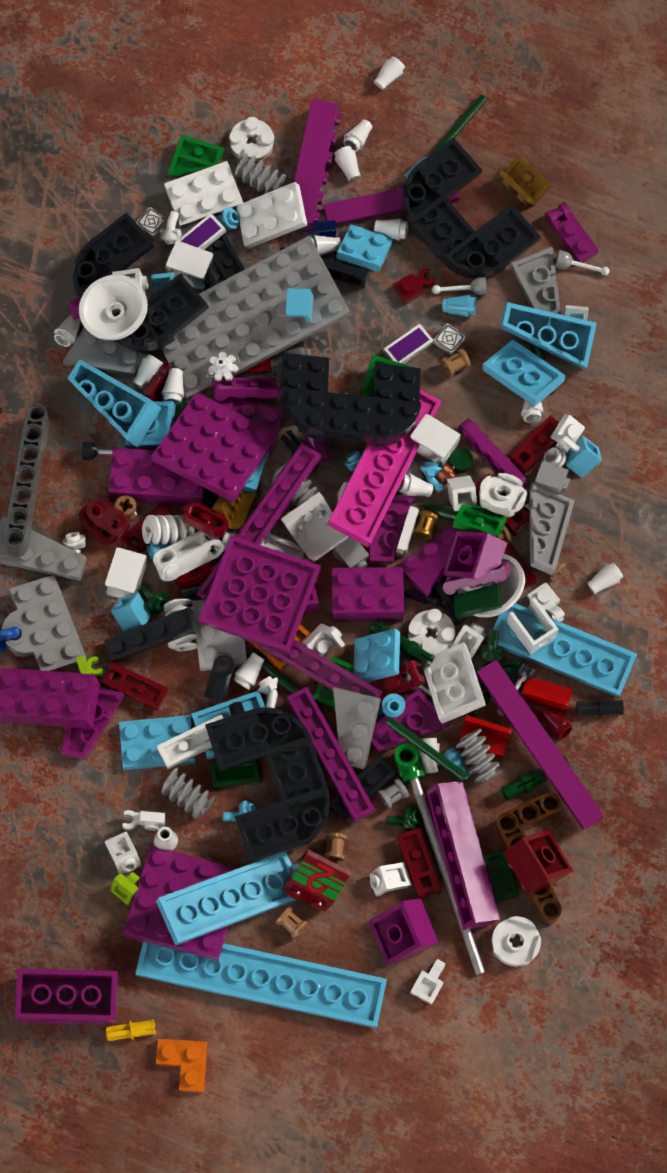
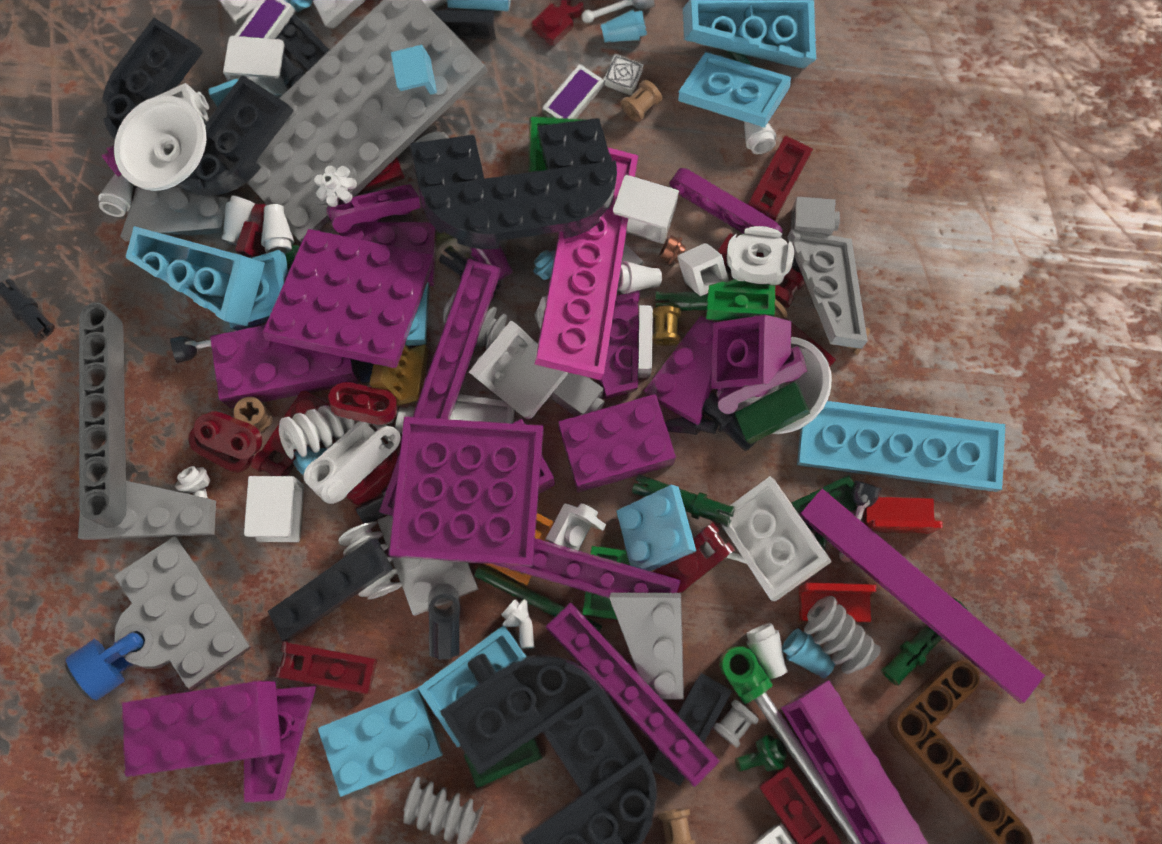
camera: 10 degrees left, 5 degrees up
lime tile [75,655,103,677] -> none
medium azure panel [111,592,151,632] -> none
tile [136,207,168,239] -> none
dark green plate [137,584,168,614] -> none
white plate [157,714,224,769] -> none
white plate [160,211,182,244] -> none
medium azure plate [222,800,256,821] -> none
white cone [233,653,264,690] -> none
magenta wing [371,689,450,753] -> none
medium azure plate [378,694,405,717] -> none
dark green bar [385,717,468,782] -> none
white plate [408,609,455,655] -> none
medium azure plate [419,462,445,493] -> none
dark green tile [449,448,473,473] -> none
white bracket [450,622,488,660] -> none
dark green plate [480,630,503,663] -> none
dark green tile [482,850,519,903] -> none
dark red slope [503,830,573,894] -> none
white piece [507,597,559,655] -> none
white plate [527,582,565,622] -> none
dark red cone [538,706,573,740] -> none
white plate [544,447,566,467] -> none
white bracket [551,414,585,452] -> none
medium azure panel [565,435,602,477] -> none
black axle [575,699,624,718] -> none
white cone [587,562,623,594] -> none

